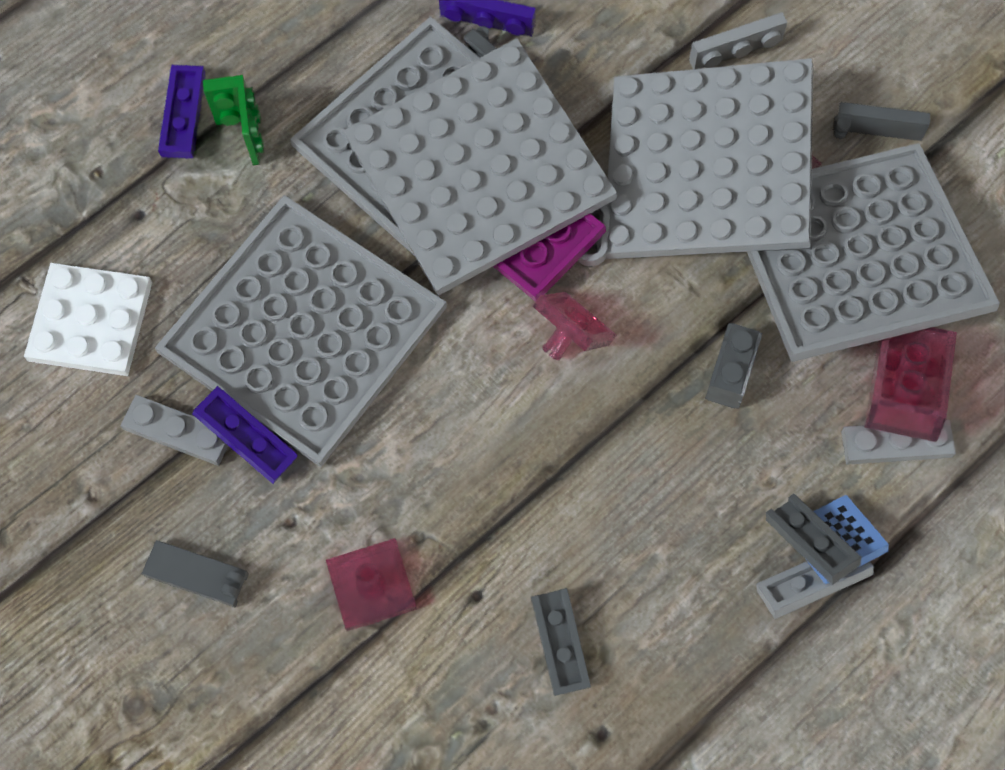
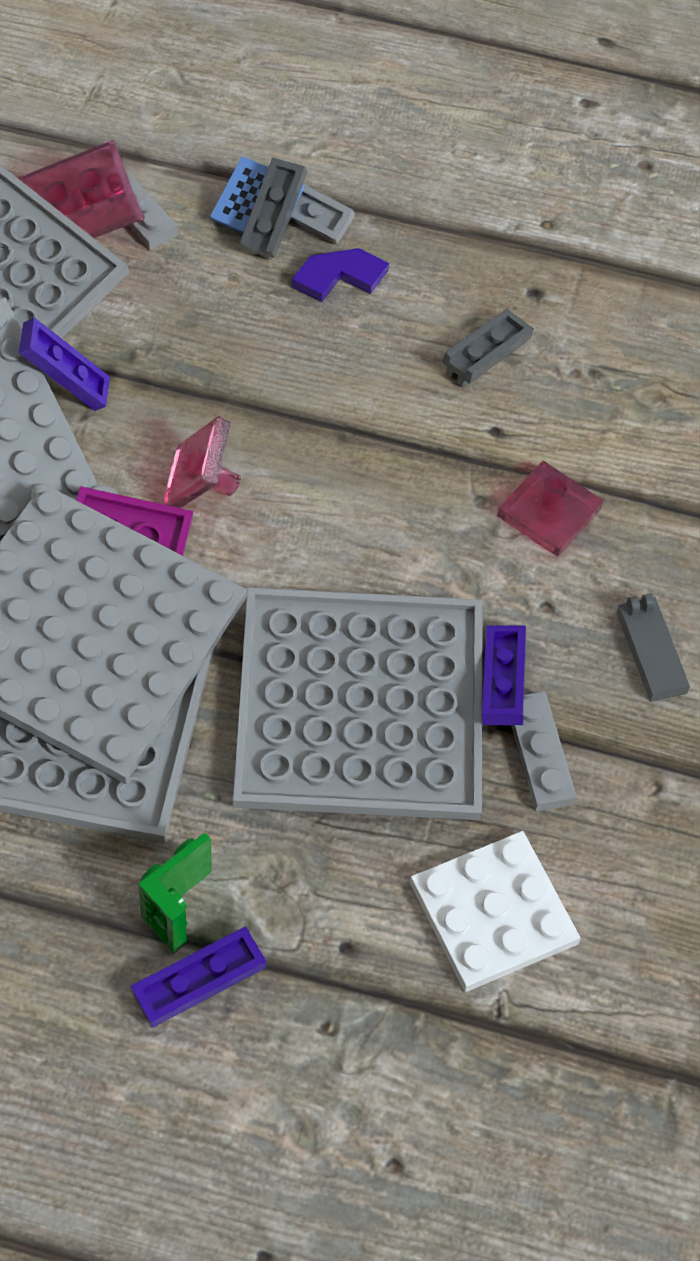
camera: 130 degrees left, 10 degrees down
dark grey brick [705,323,763,409] -> none
none -> dark purple plate [19,317,110,411]
none -> dark purple tile [292,248,389,302]

